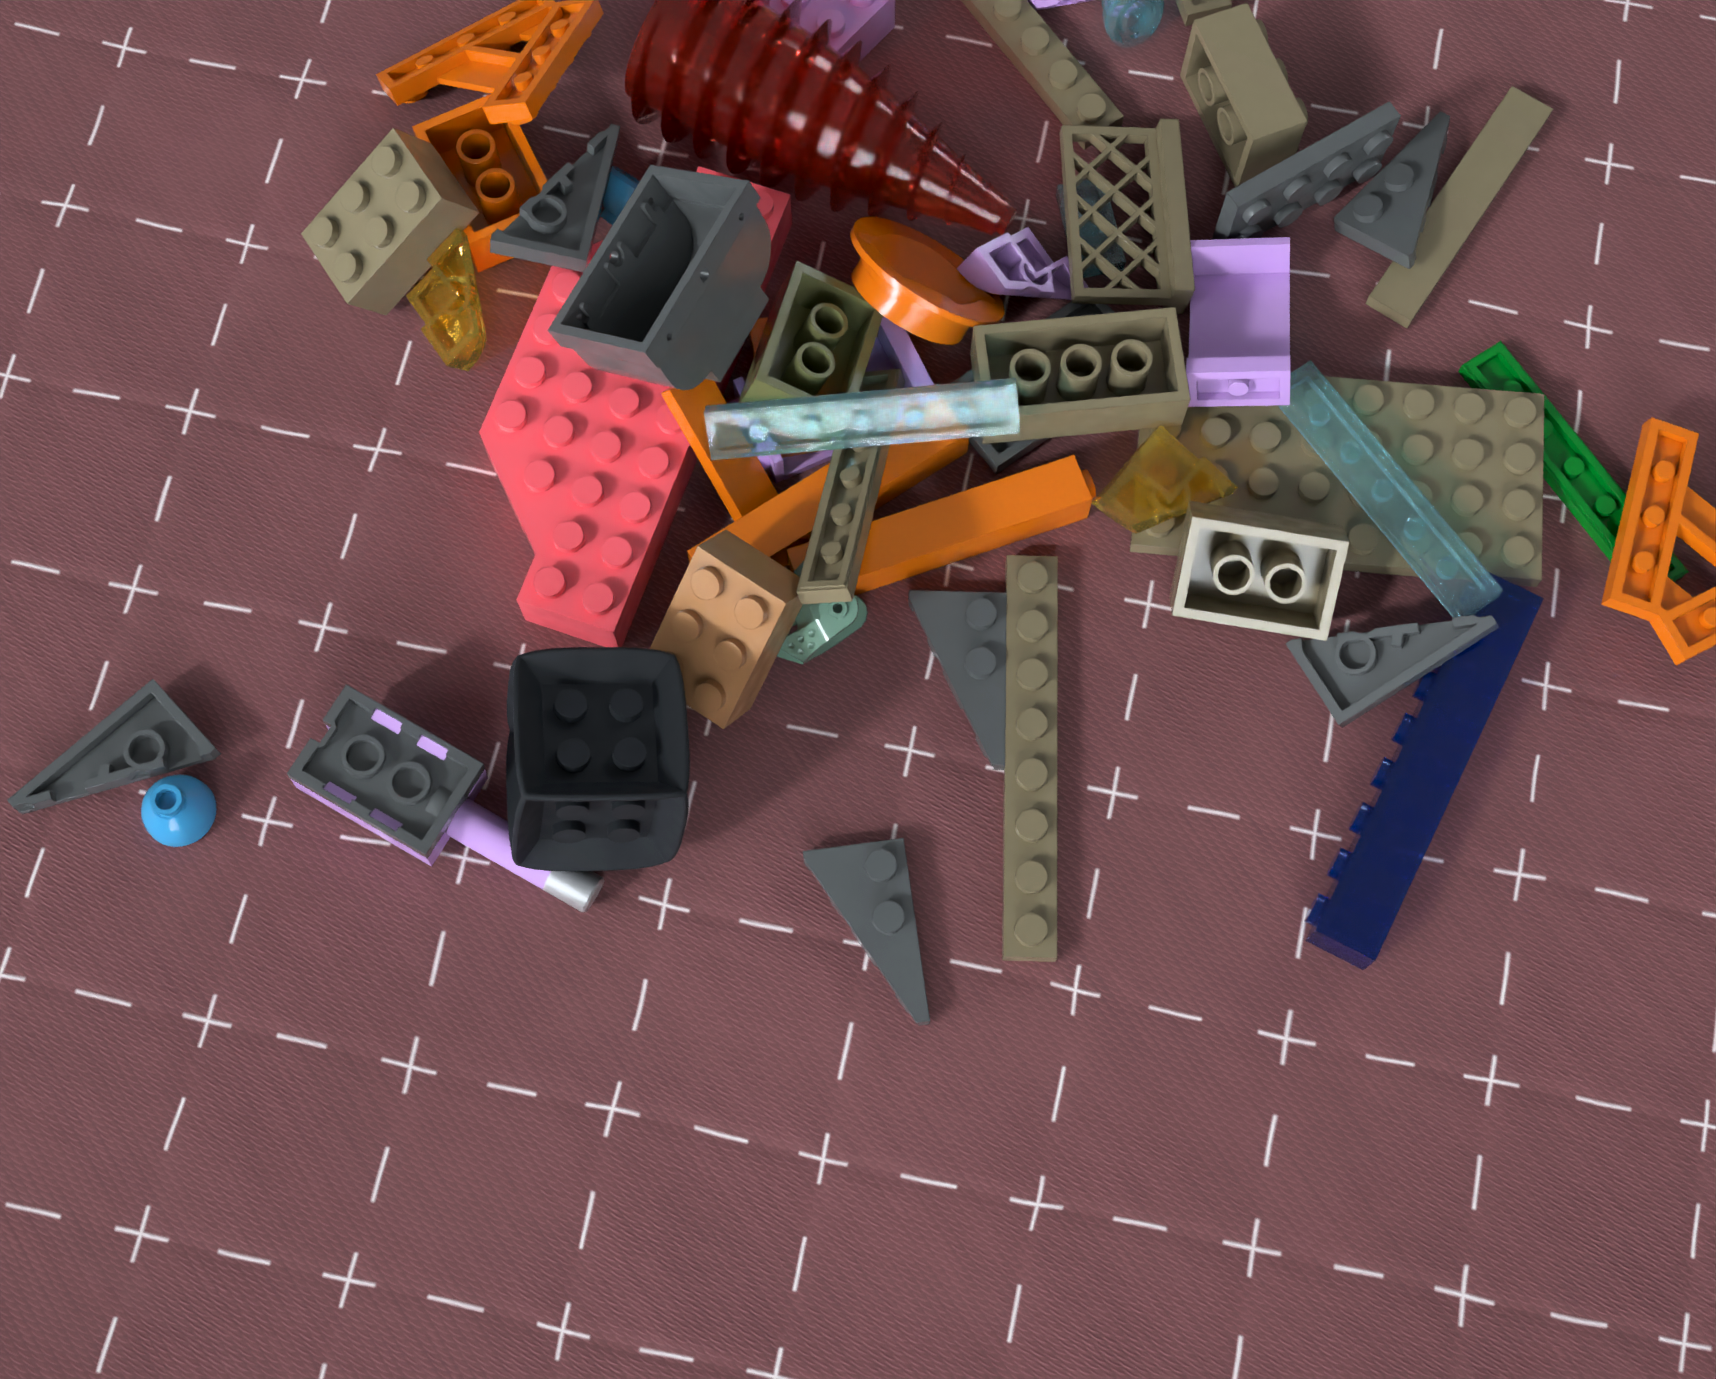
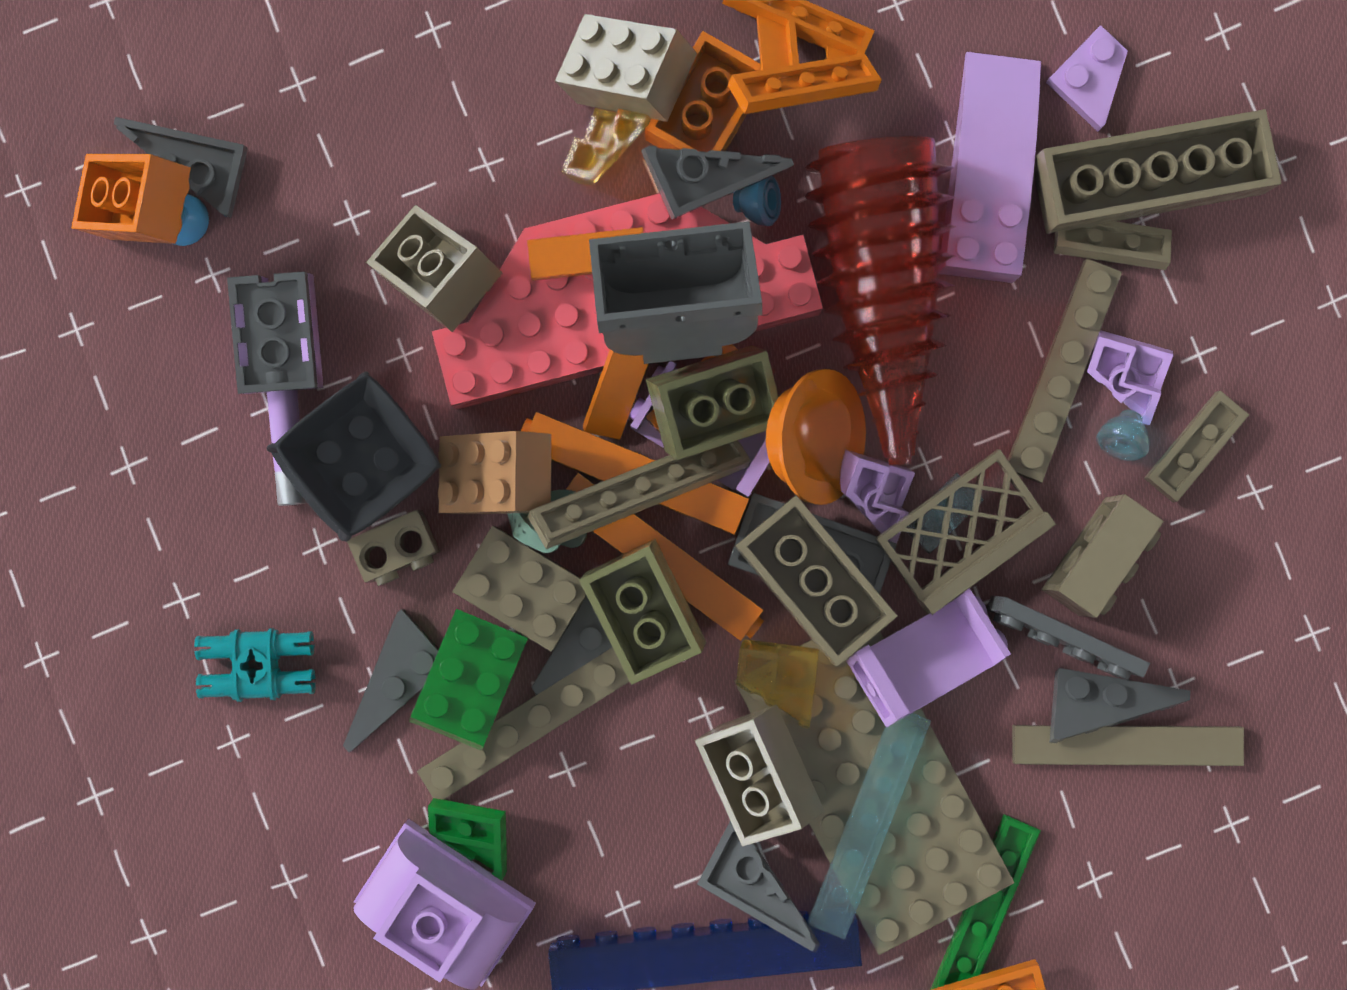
camera: 55 degrees right, 15 degrees up
clear light blue tile [704,378,1020,460] -> none
none -> orange brick [71,154,191,244]
none -> teal pin [194,628,316,702]
none -> dark tan brick [347,510,440,586]
none -> lavender container [353,819,536,990]
none -> dark tan brick [366,205,503,332]
none -> green brick [409,609,528,750]
none -> green wing [428,798,507,881]
none -> dark tan brick [452,526,587,652]
none -> orange tile [527,227,644,281]
none -> olive brick [579,539,707,685]

